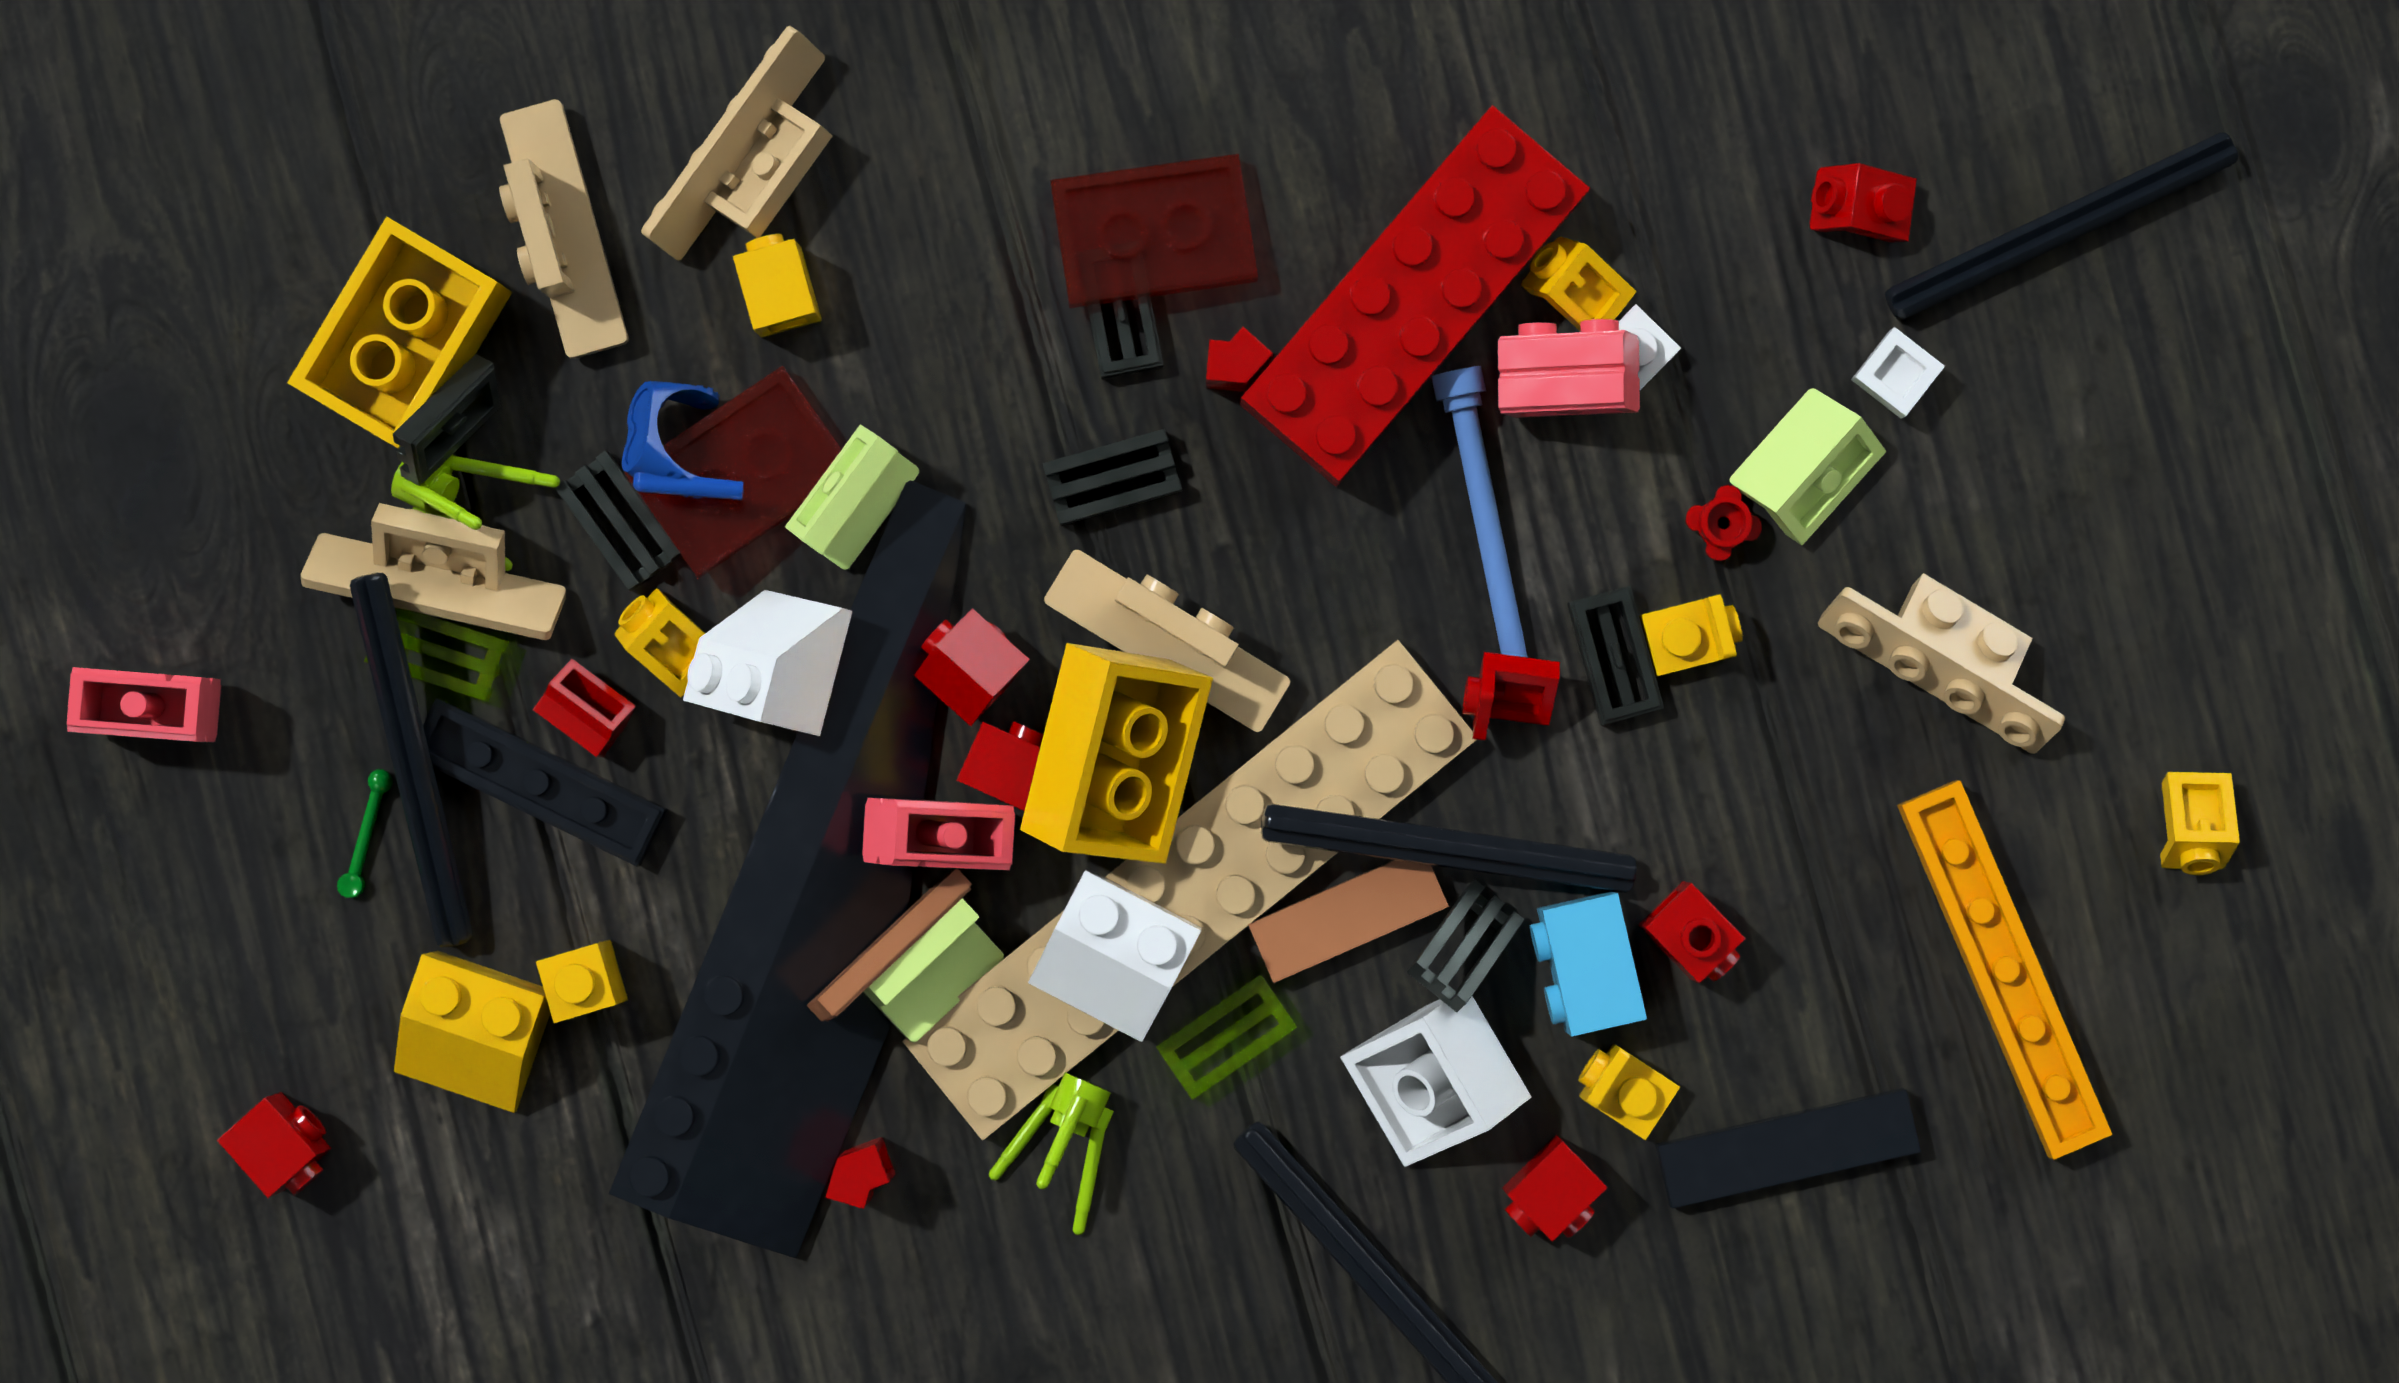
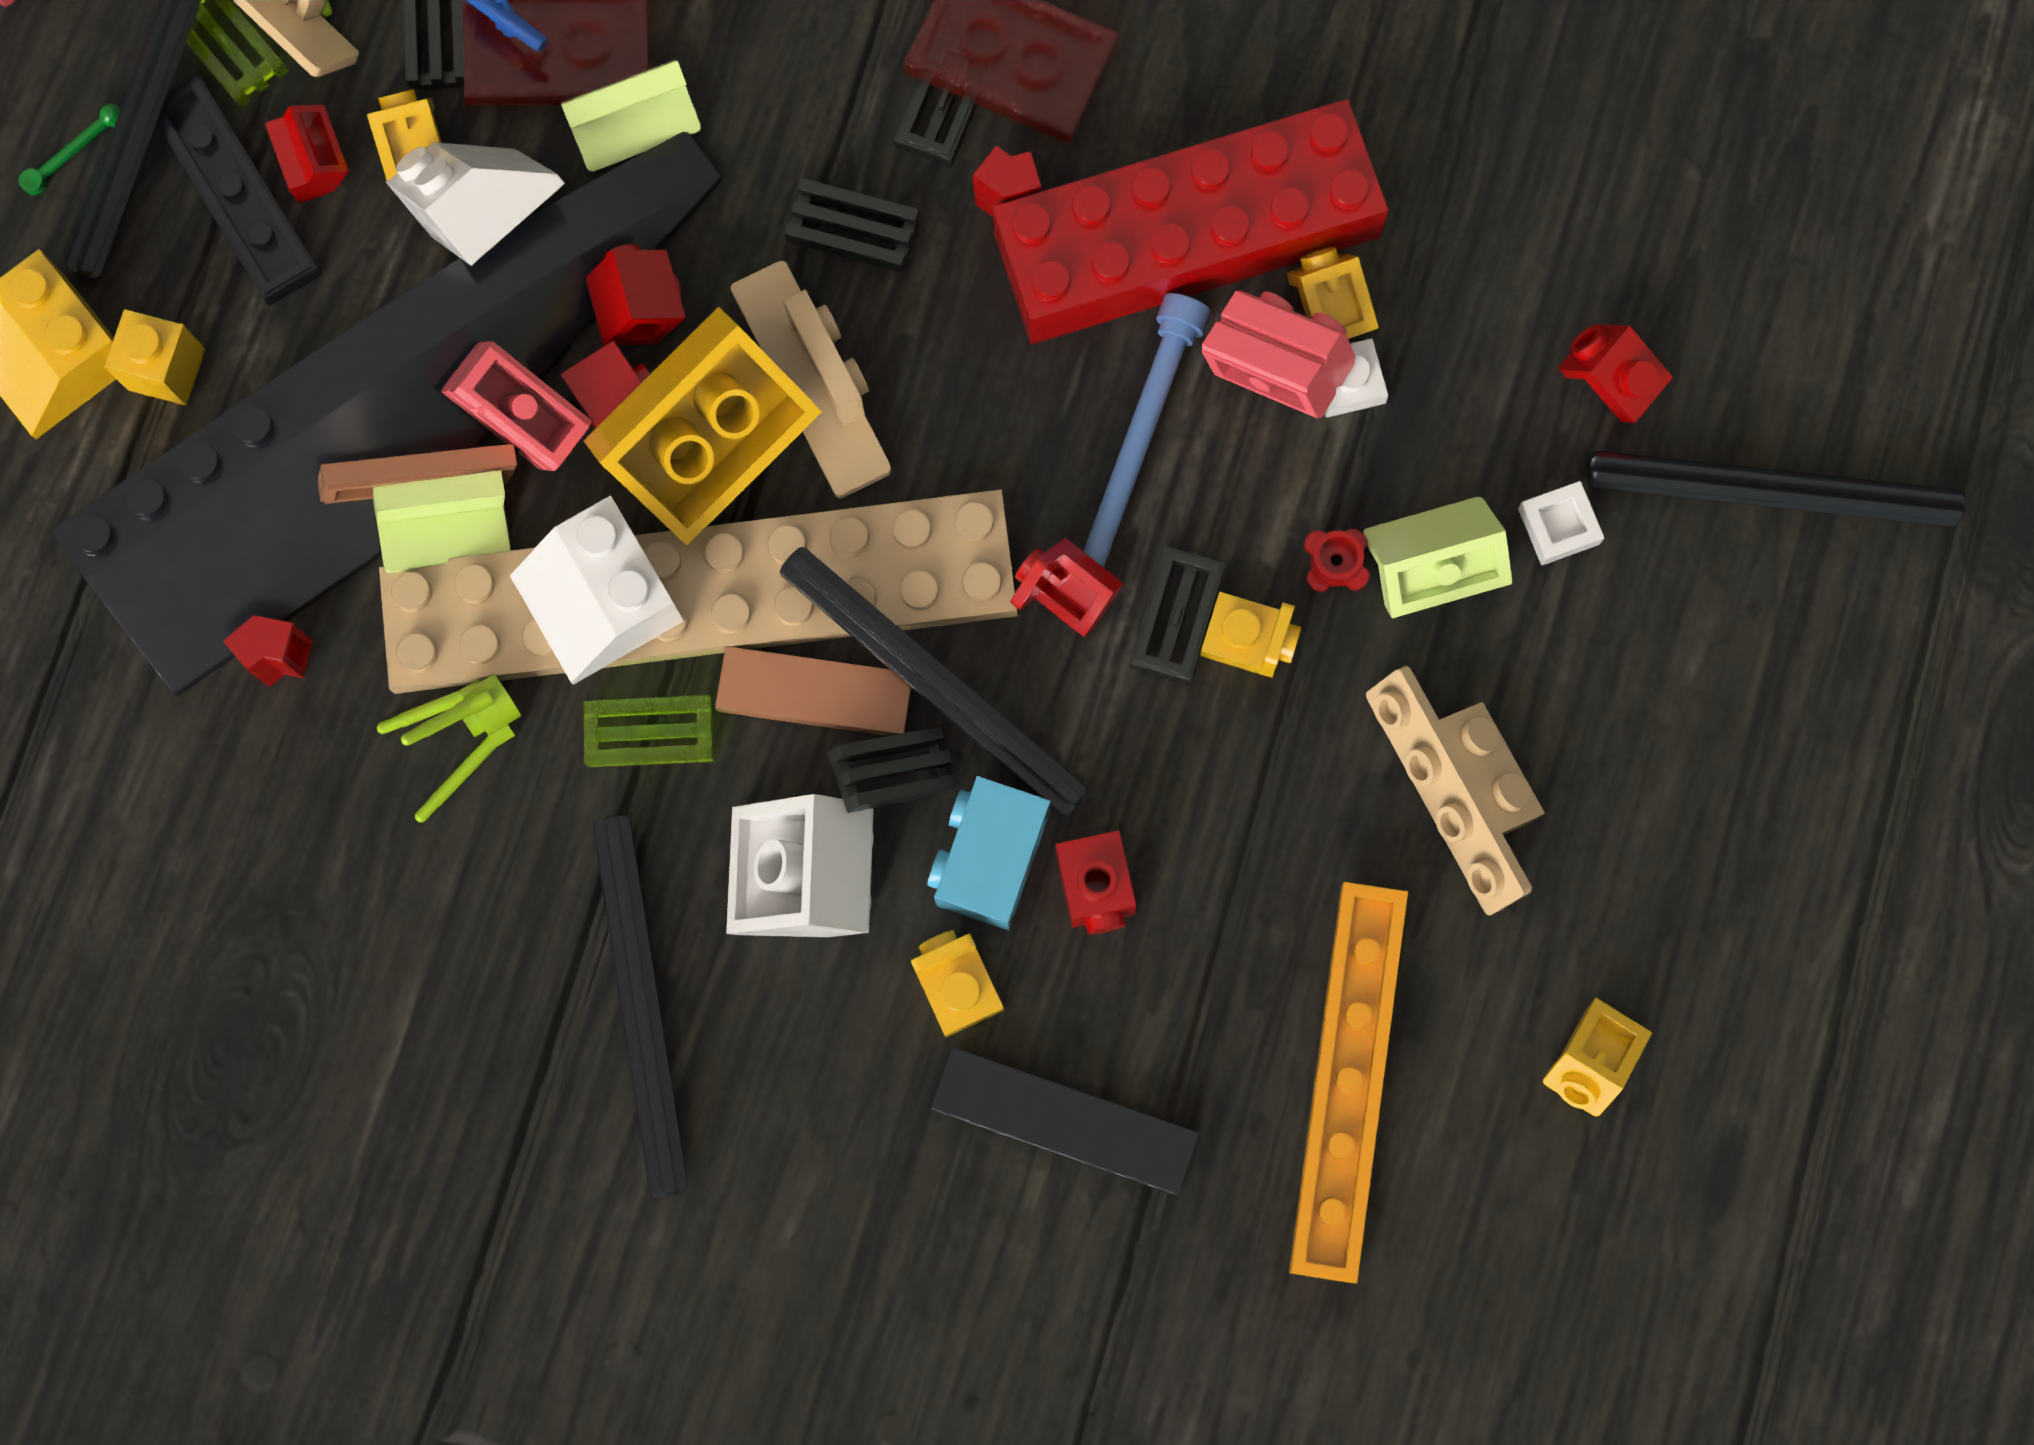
camera: 35 degrees right, 10 degrees down
red brick [1502,1135,1608,1241] -> none

